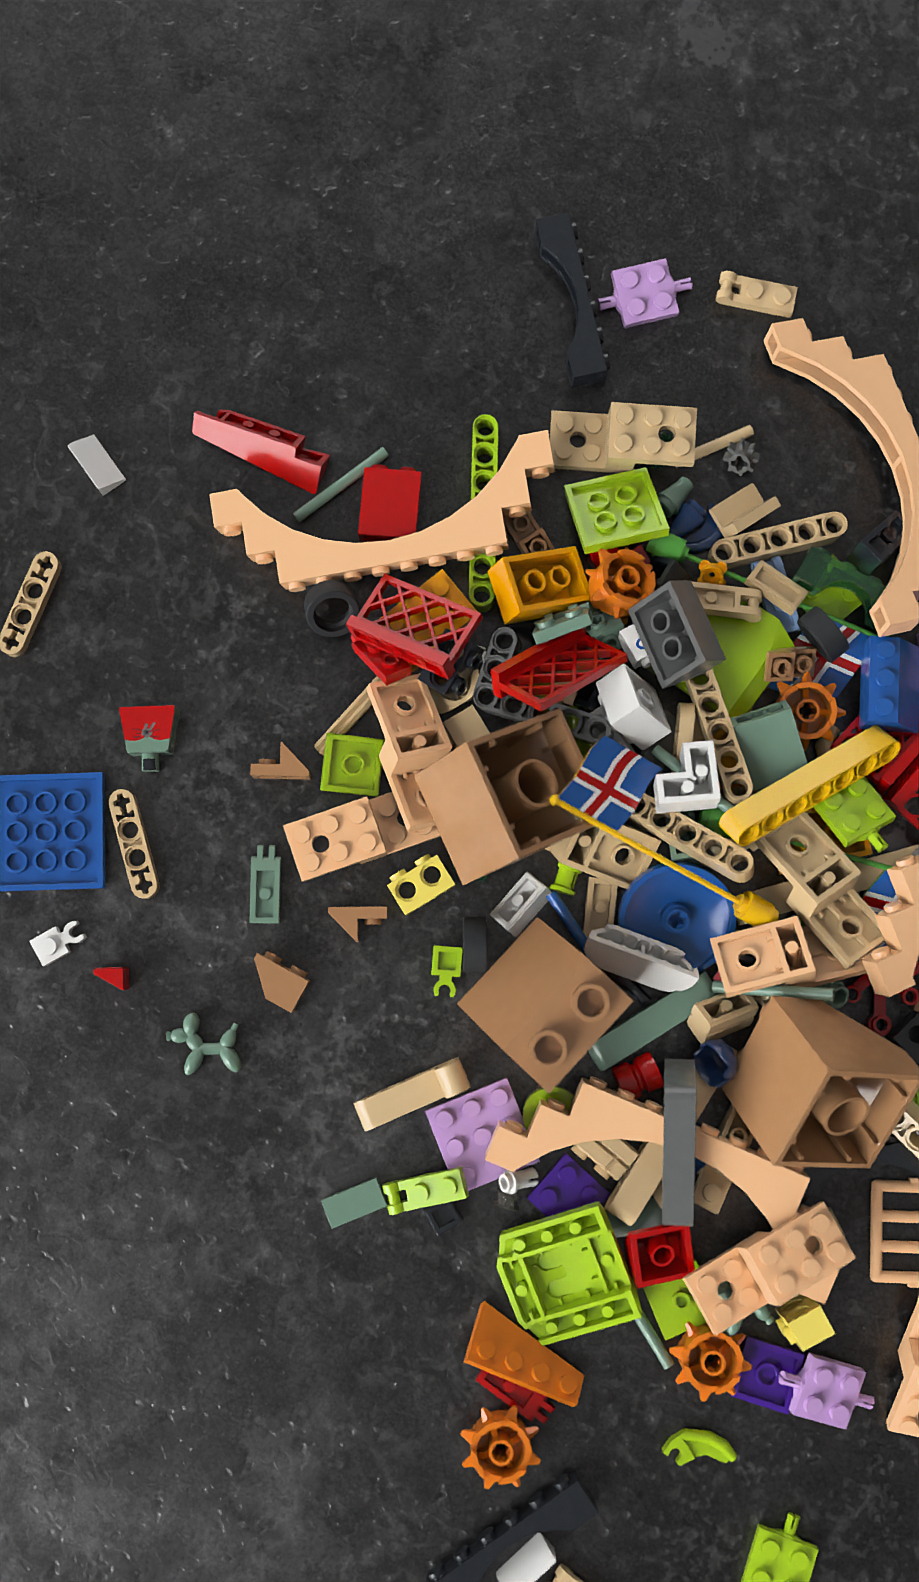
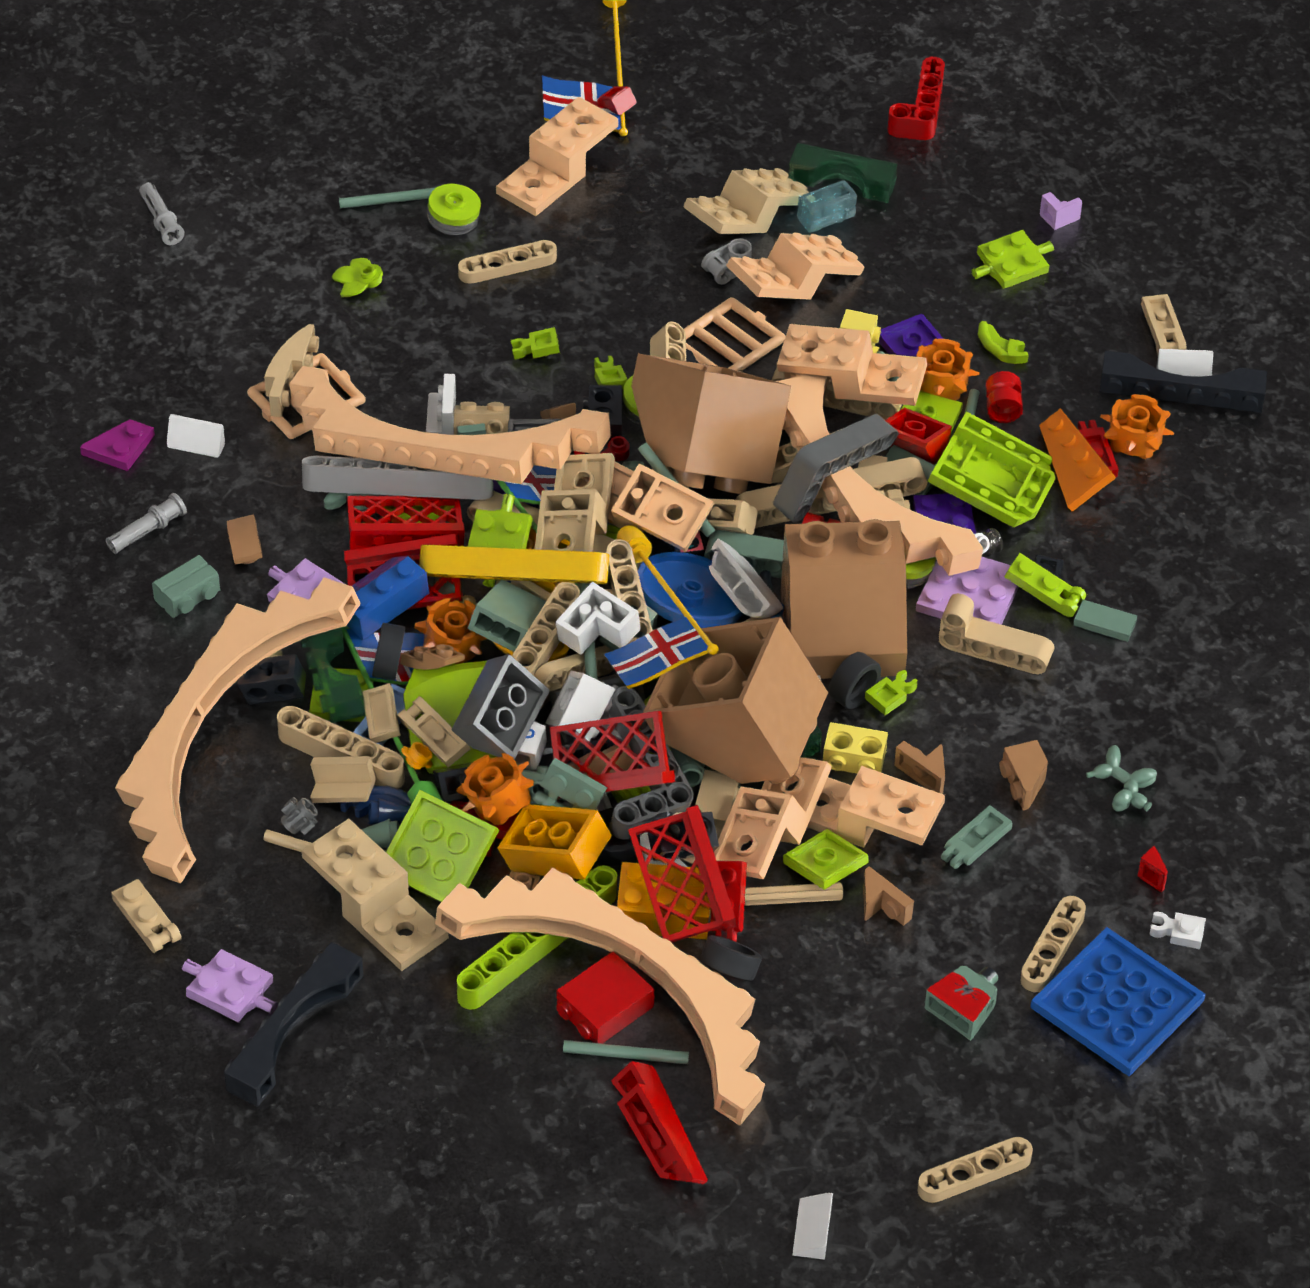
camera: 135 degrees left, 35 degrees down
dark blue hair [693,1039,738,1088] -> none
lavender plate [779,1352,874,1429] -> none
none -> red wheel [986,371,1023,423]

